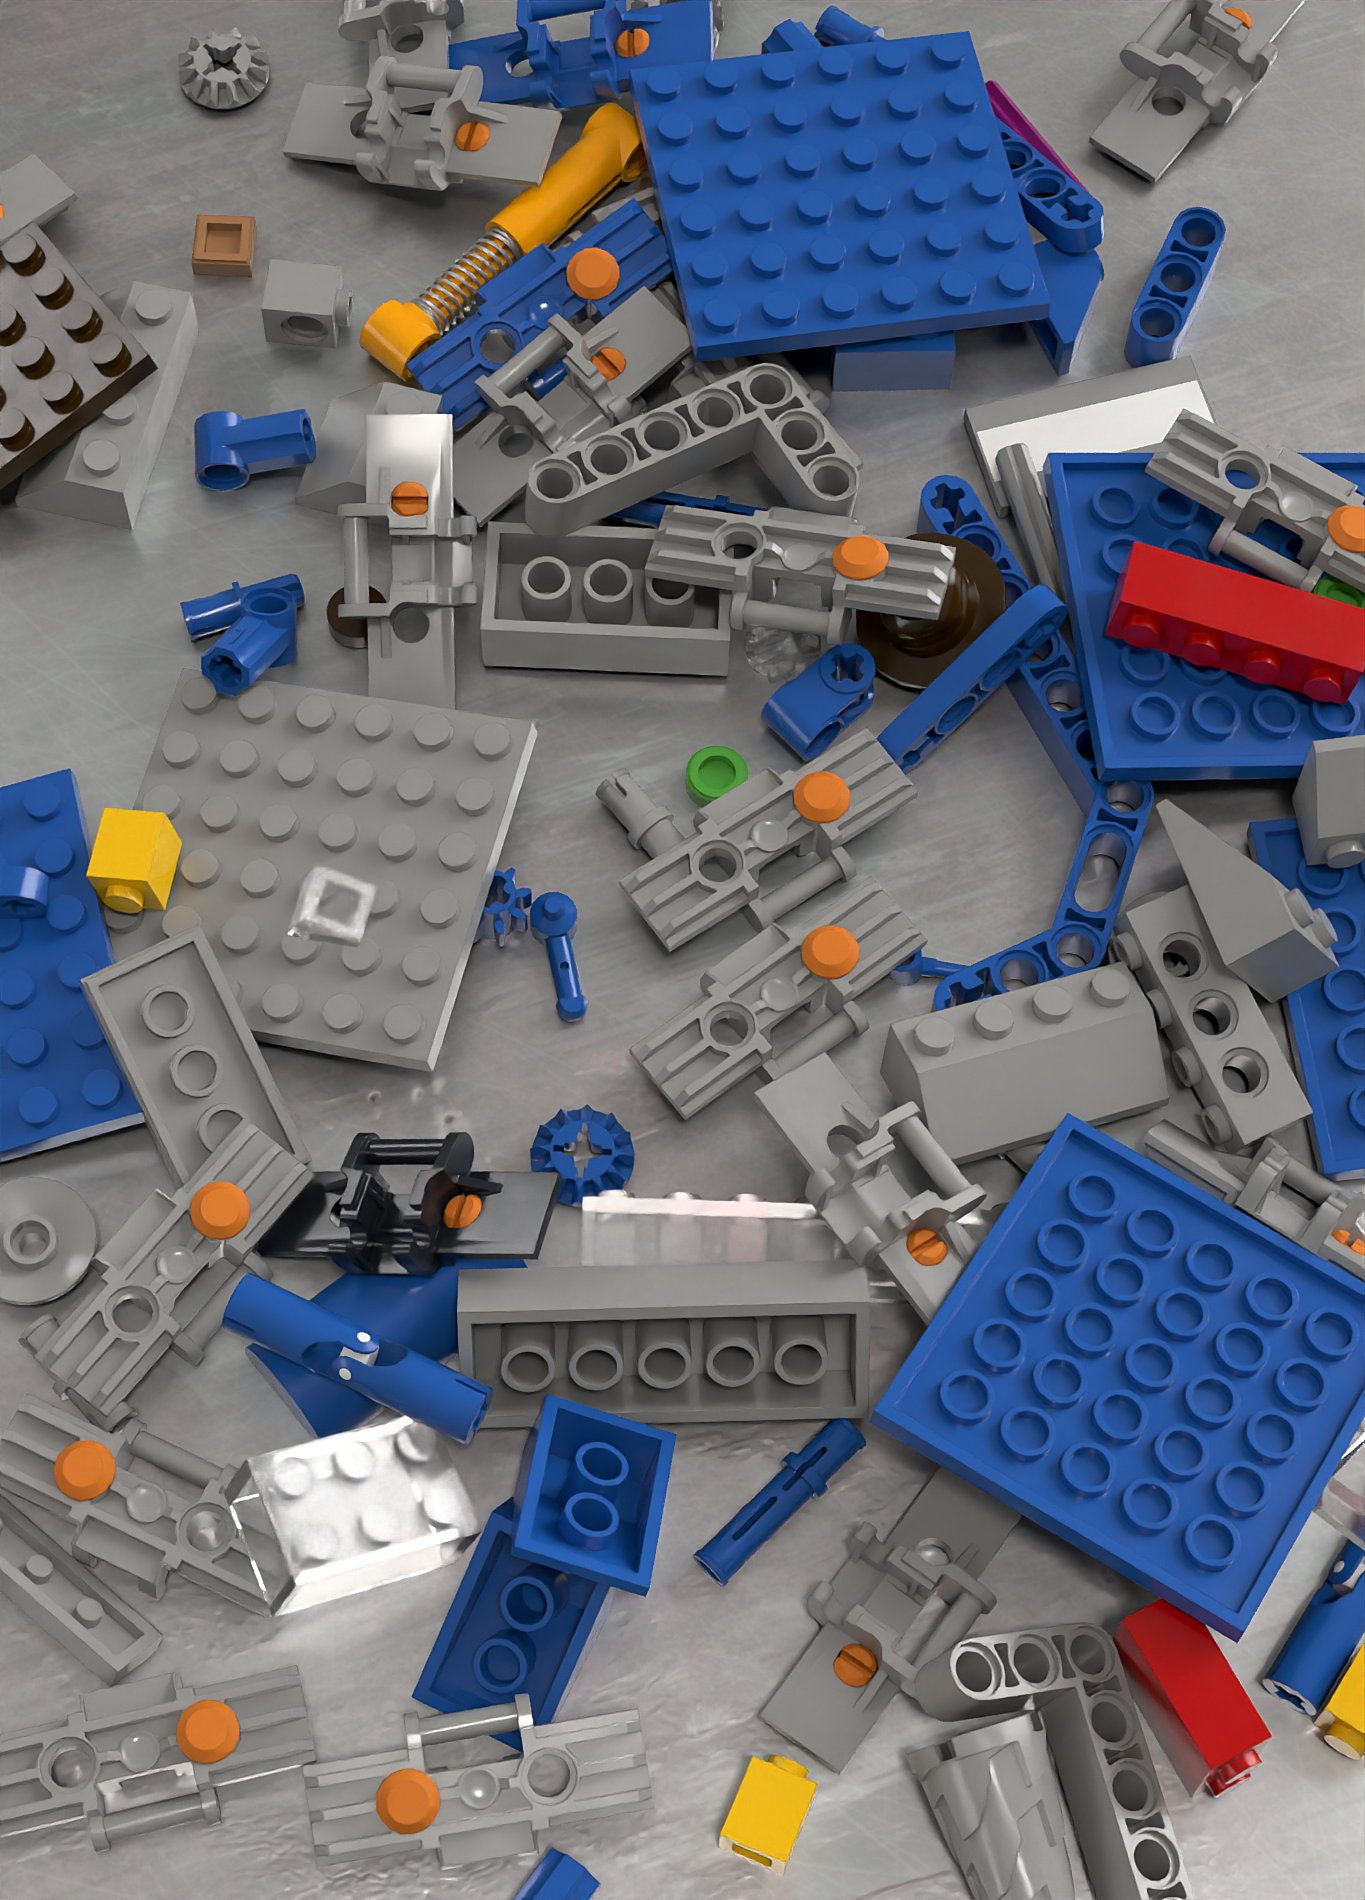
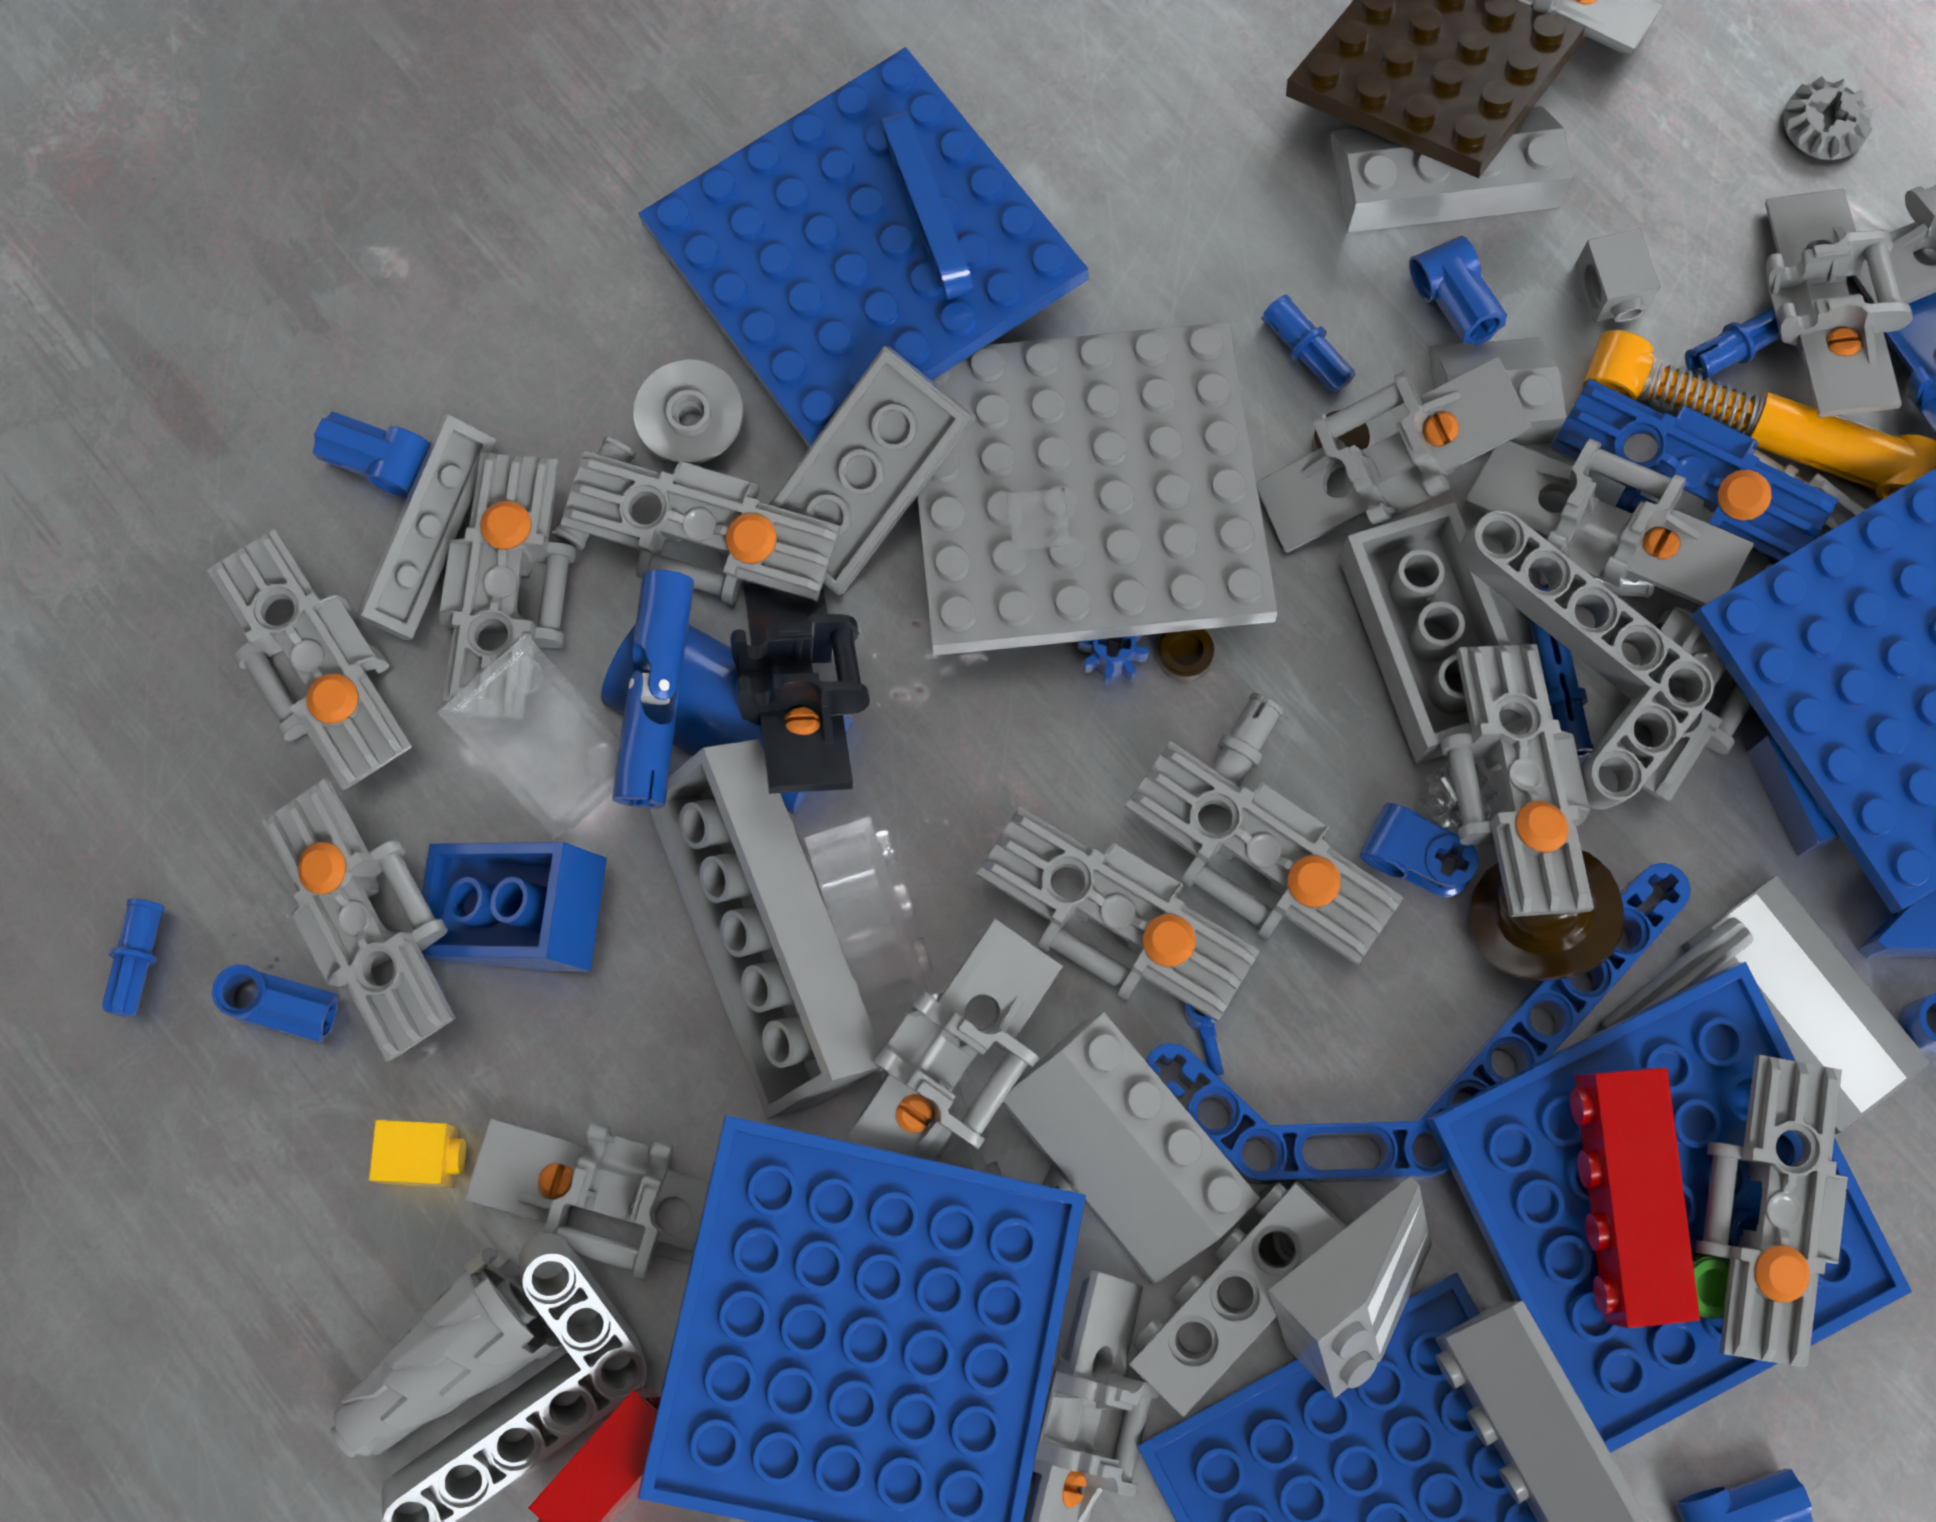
camera: 75 degrees right, 10 degrees up
yellow brick [86,808,182,913] -> none
medium nougat tile [192,214,257,277] -> none
blue piece [201,586,298,697] -> none
blue slope [510,1394,677,1597] -> none
blue piece [530,892,588,1022] -> none
blue gear [530,1104,635,1207] -> none
bright green tile [686,746,748,808] -> none
blue pin [694,1418,867,1587] -> none
blue beam [876,584,1068,775] -> none
none -> dark brown tile [1157,629,1214,682]
none -> blue axle [1685,308,1781,381]

